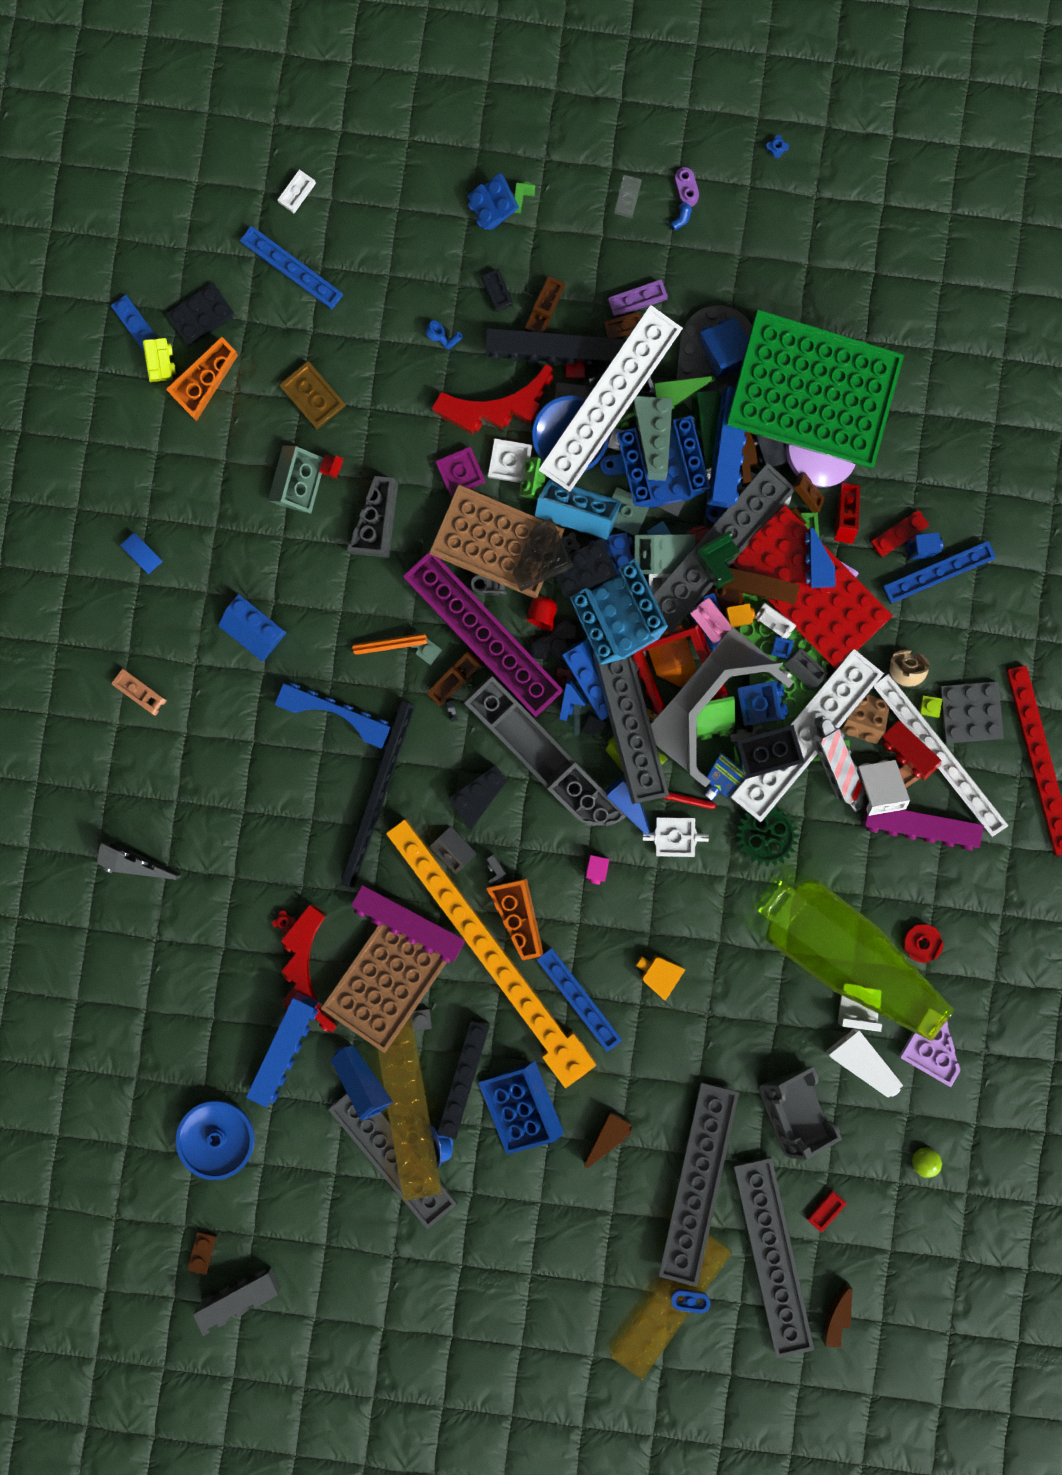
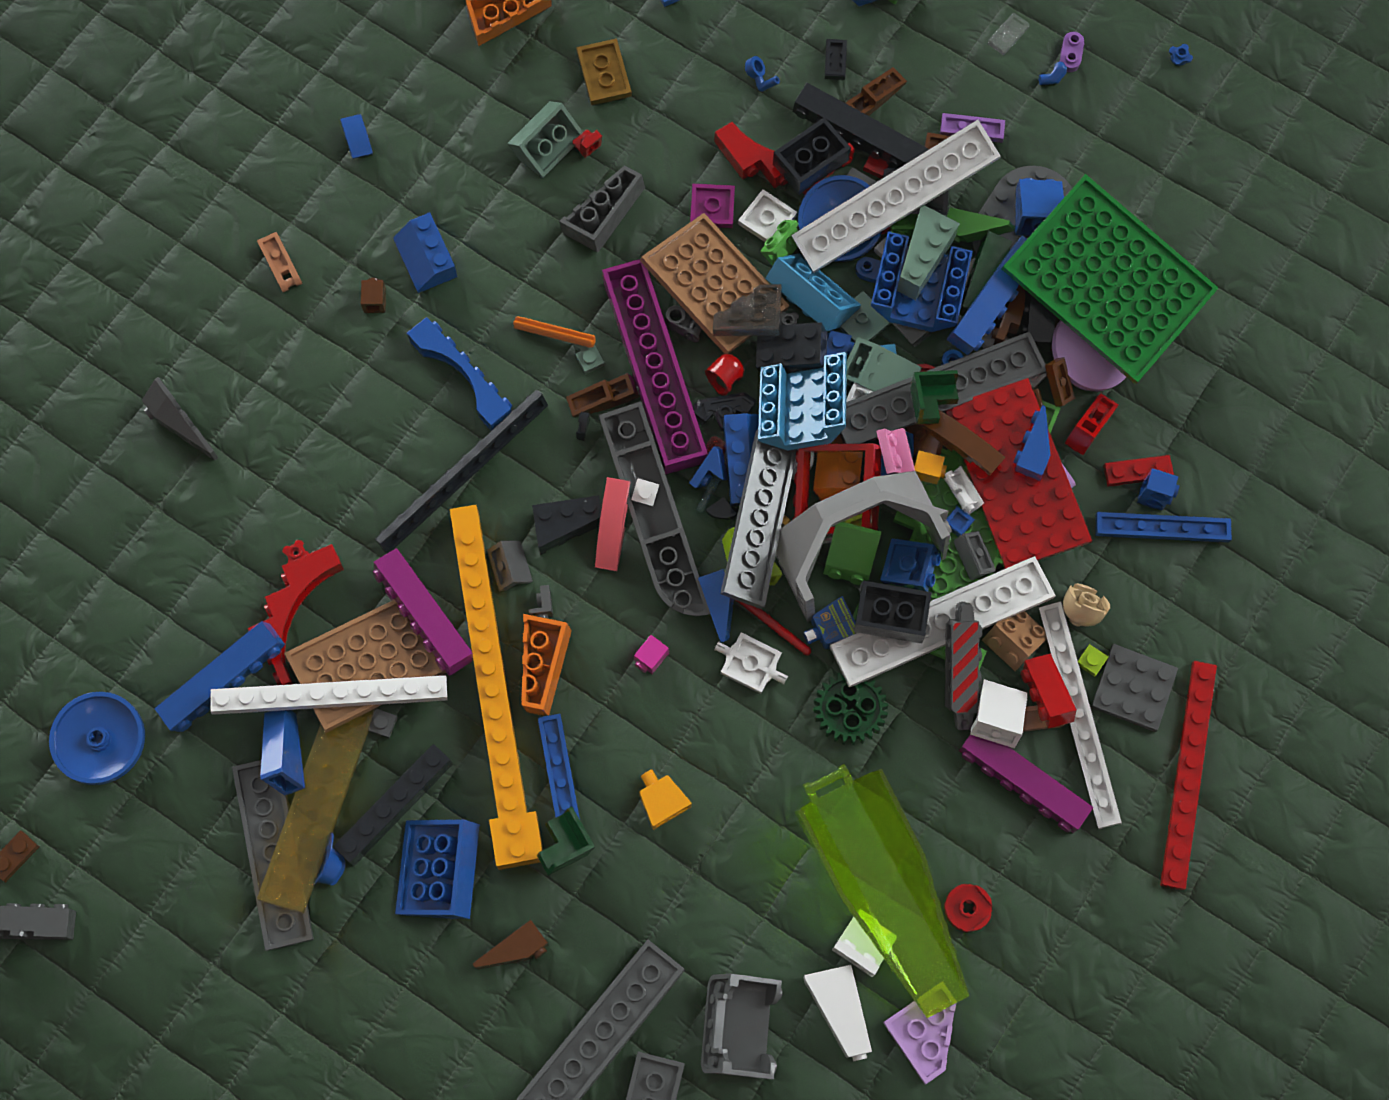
camera: 25 degrees right, 15 degrees down
none -> white plate [211,675,447,715]
none -> reddish brown brick [361,278,386,313]
none -> dark green panel [537,807,595,876]
none -> coral slope [595,477,630,571]
none -> white plate [631,478,659,506]
none -> black brick [773,117,851,195]

